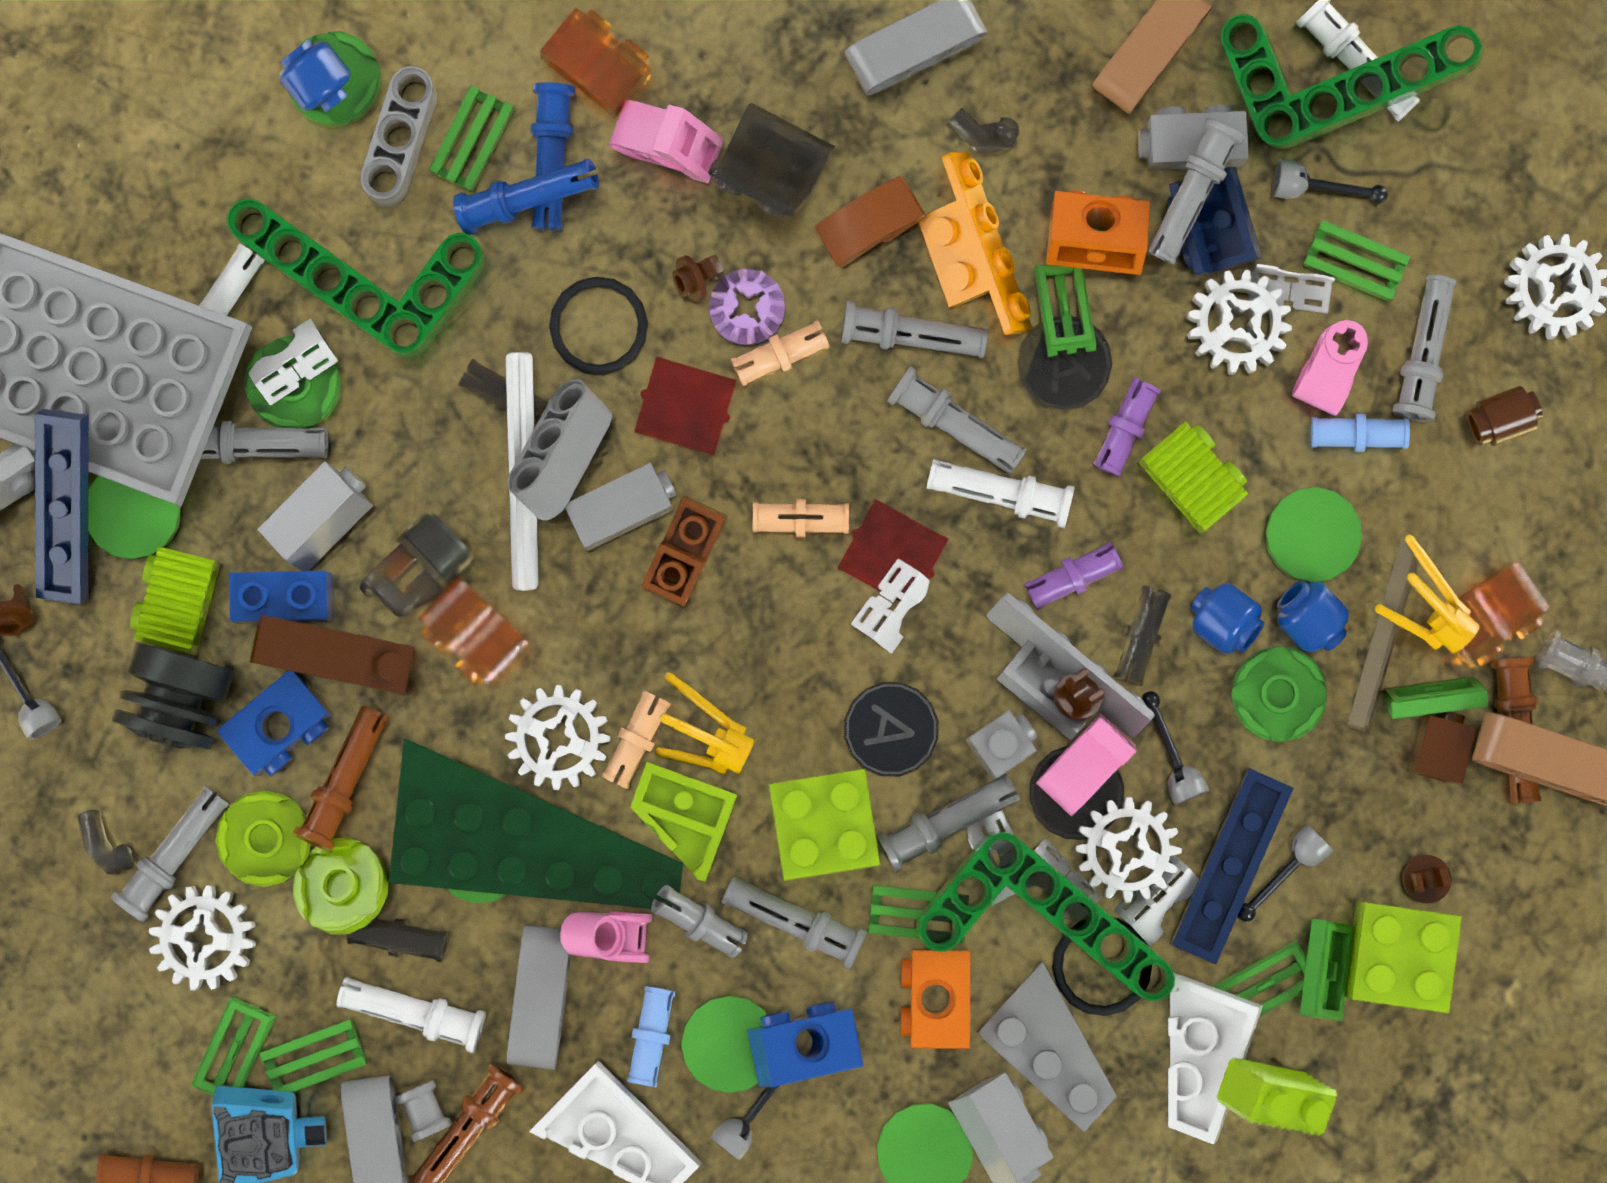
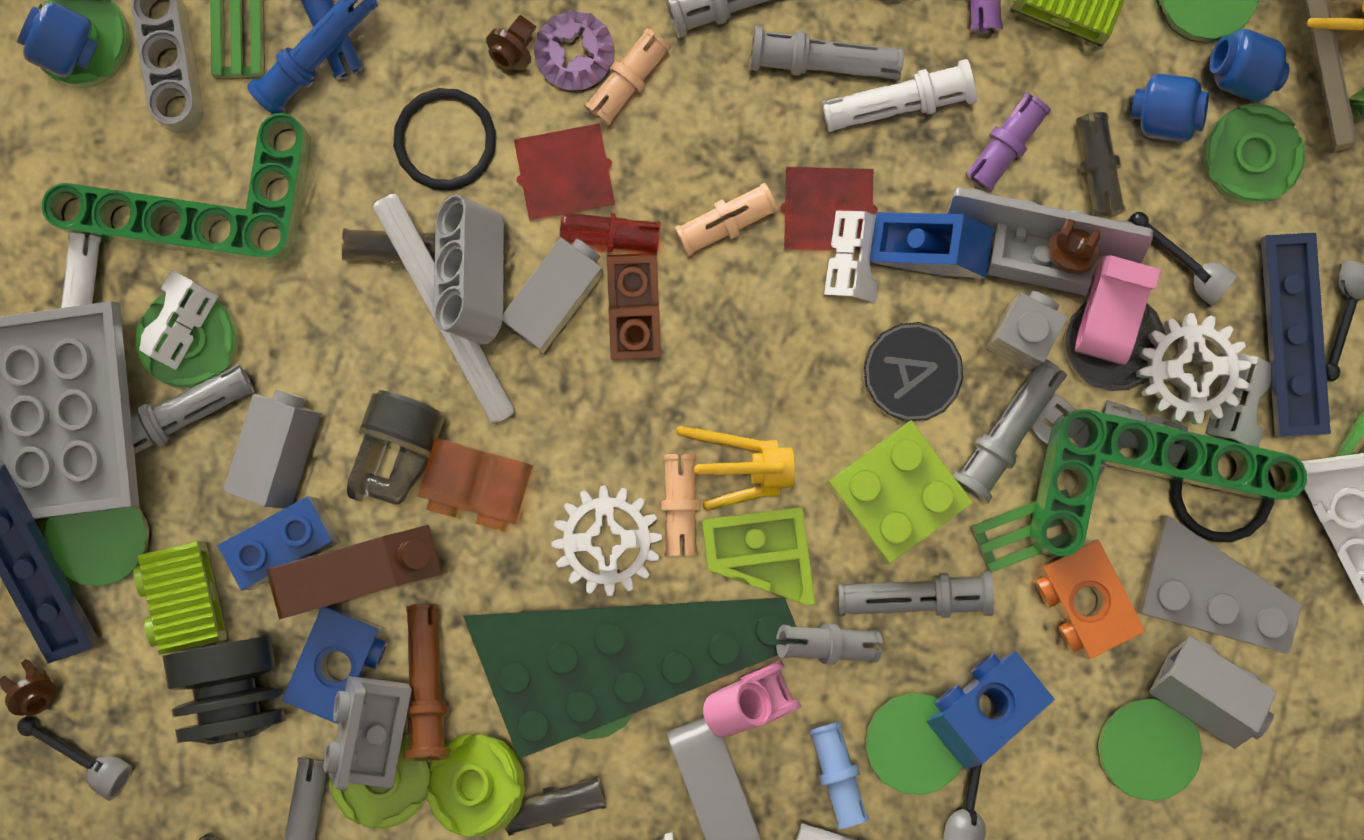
camera: 20 degrees left, 0 degrees up
none -> light grey bracket [323,676,412,790]
none -> clear red axle [559,212,661,254]
none -> blue slope [870,212,994,278]

